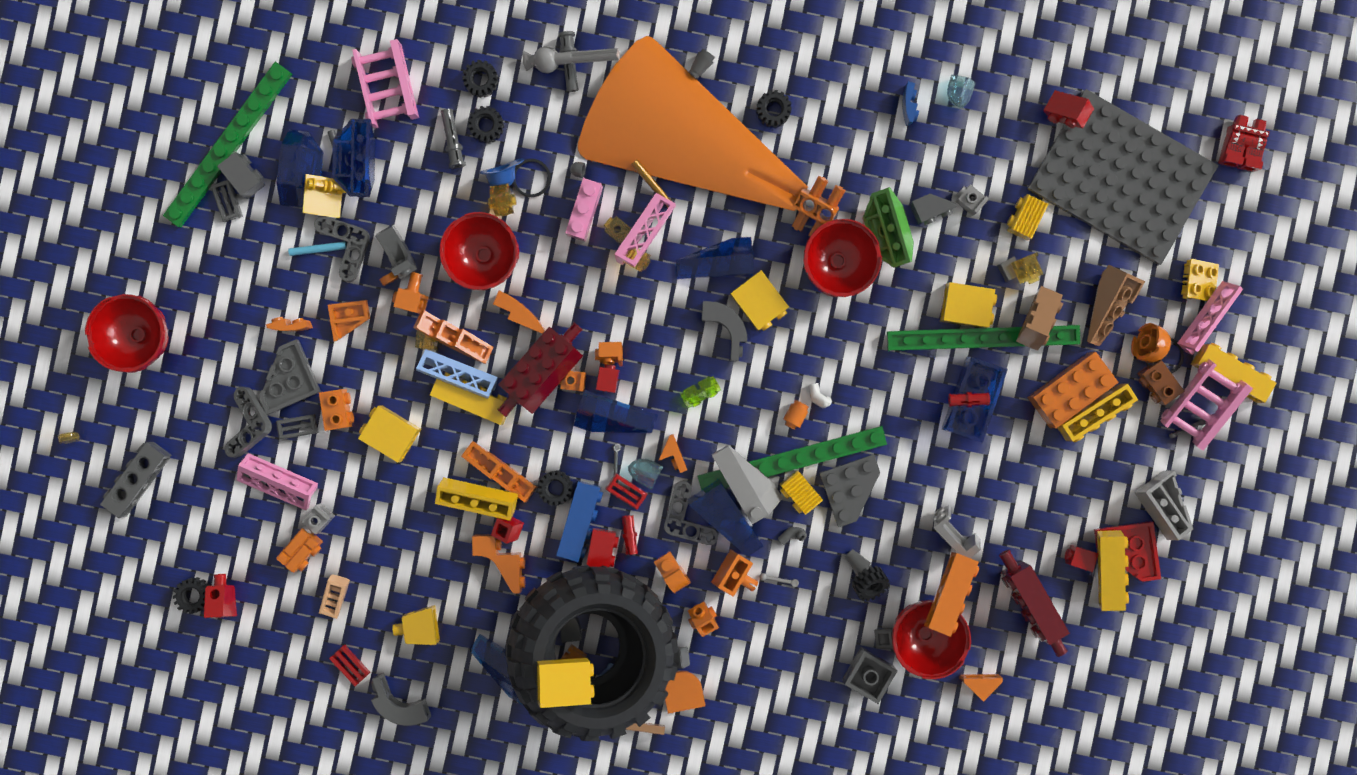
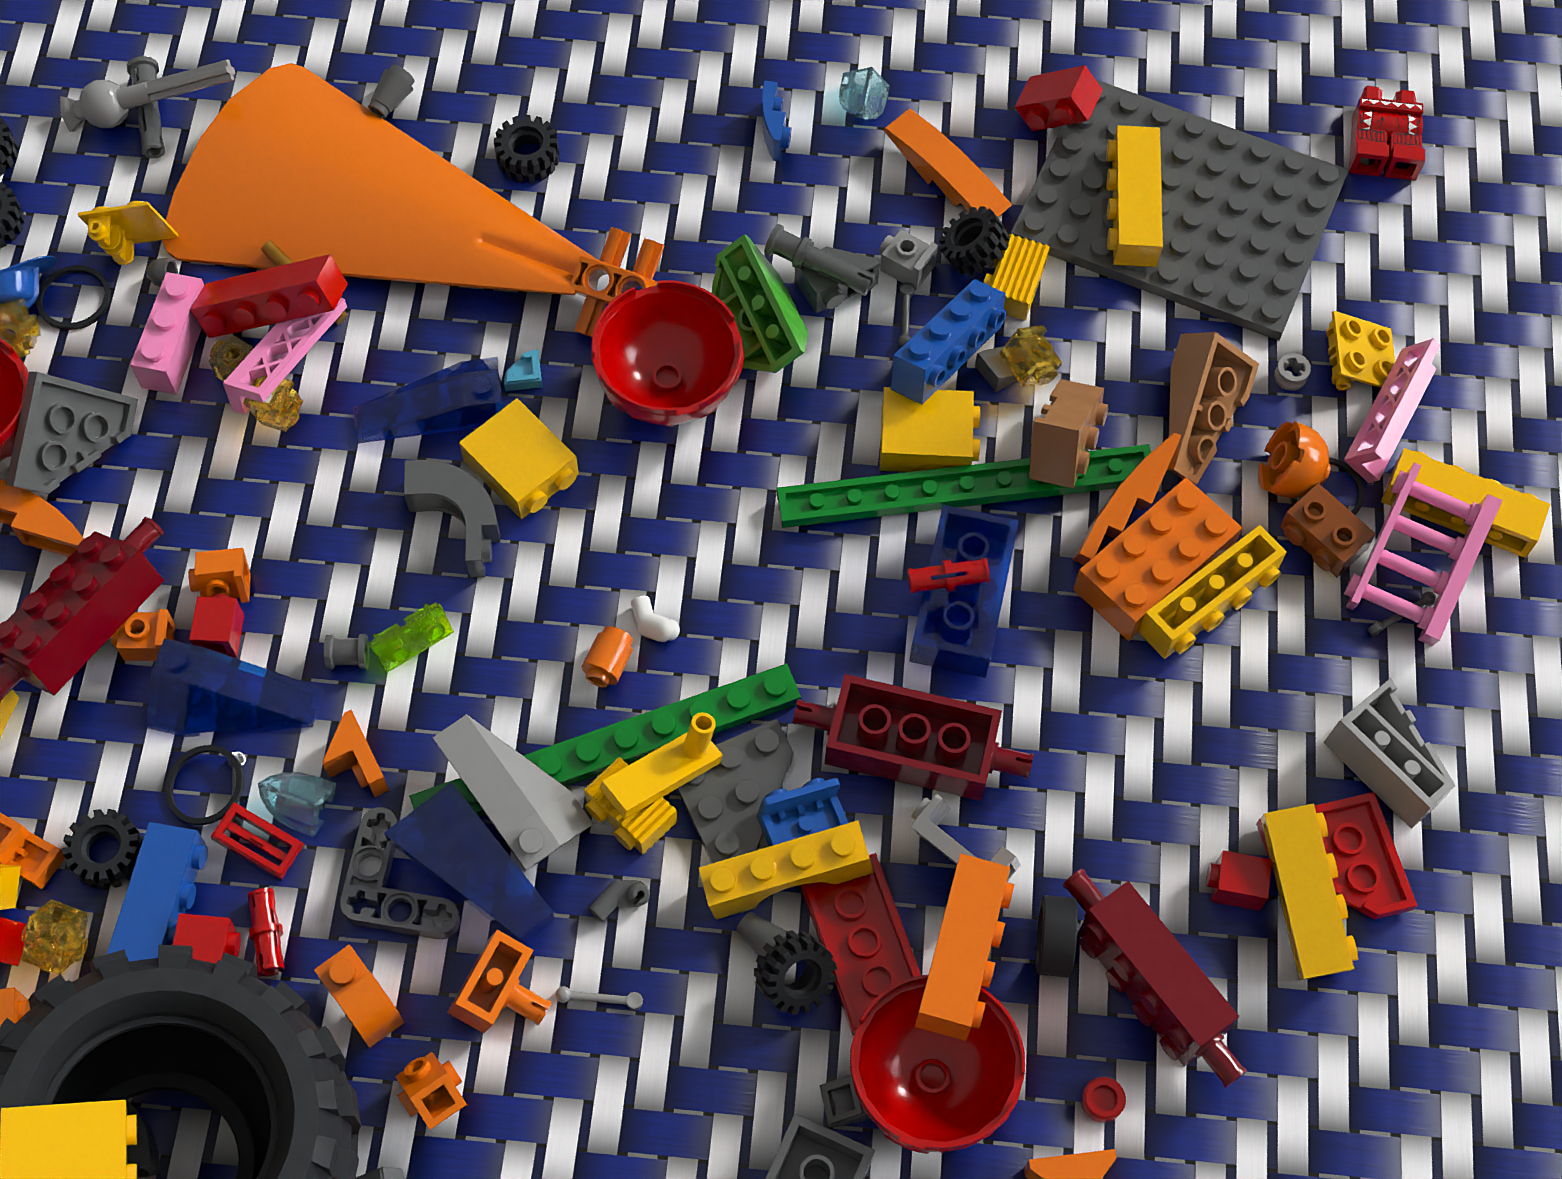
camera: 10 degrees left, 25 degrees down
none -> dark grey plate [6,371,138,494]
none -> clear yellow brick [21,899,89,975]
none -> yellow hinge [78,201,178,265]
none -> black piece [165,745,244,825]
none -> red brick [190,254,348,338]
none -> dark grey bush [324,634,369,670]
none -> medium azure tile [504,349,542,391]
none -> yellow piece [600,712,723,819]
none -> yellow arch [699,820,874,920]
none -> blue bracket [757,778,848,846]
none -> dark grey pin [764,224,875,296]
none -> dark red brick [792,674,1034,801]
none -> red tile [799,853,921,1035]
none -> orange slope [883,108,1012,217]
none -> blue brick [891,279,1006,404]
none -> dark grey hinge [898,283,914,348]
none -> black tyre [939,206,1010,276]
none -> black tyre [1035,895,1078,978]
none -> orange slope [1072,433,1181,565]
none -> red tile [1081,1077,1126,1123]
none -> yellow brick [1106,125,1163,267]
none -> light grey bush [1274,353,1311,391]

